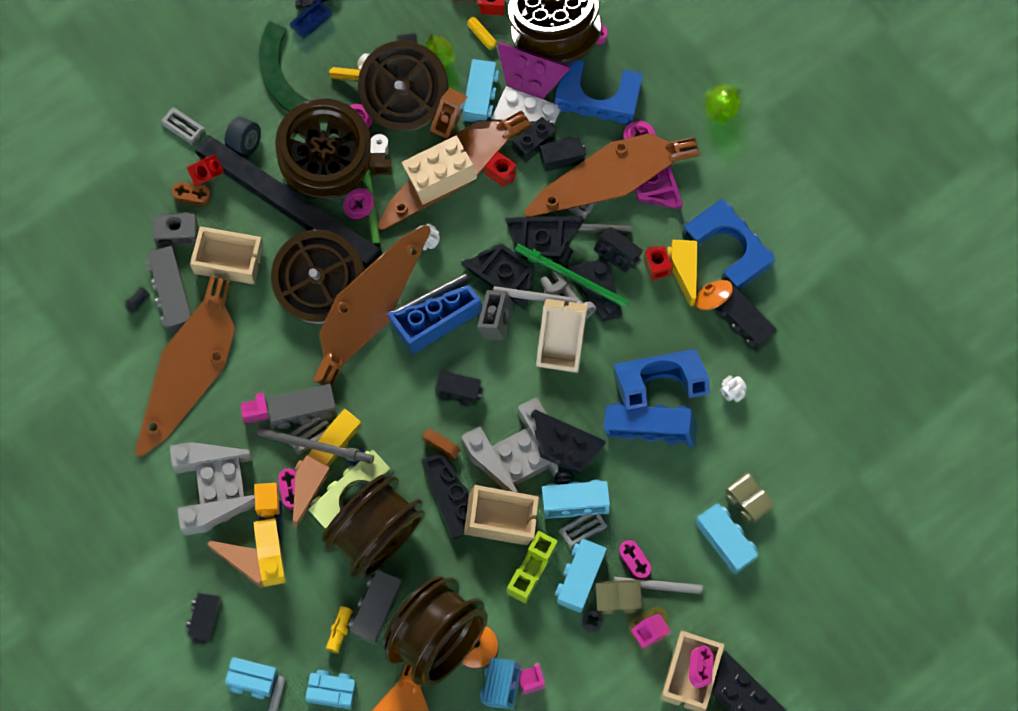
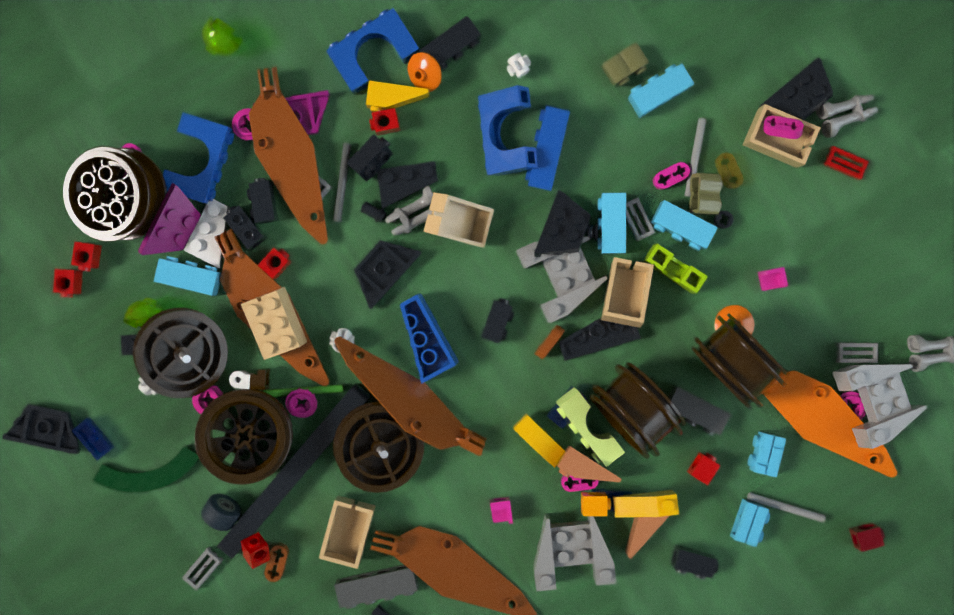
camera: 85 degrees left, 20 degrees up
dark grey brick [153,212,198,246] -> none
dark grey bar [257,428,374,464] -> none
dark grey brick [267,384,337,429] -> none
light grey tile [289,417,330,455] -> none
yellow pin [325,606,353,654] -> none
yellow axle [329,67,360,82] -> none
dark grey bar [394,273,468,312] -> none
dark orange brick [430,88,468,139] -> none
yellow axle [467,17,497,50] -> none
dark grey brick [477,290,514,340] -> none
dark azure brick [480,658,522,710] -> none
light grey bar [493,286,577,305] -> none
black wing [505,216,584,259] -> none
green bar [515,243,629,308] -> none
dark pink panel [631,614,671,649] -> none
none -> red brick [687,452,721,486]

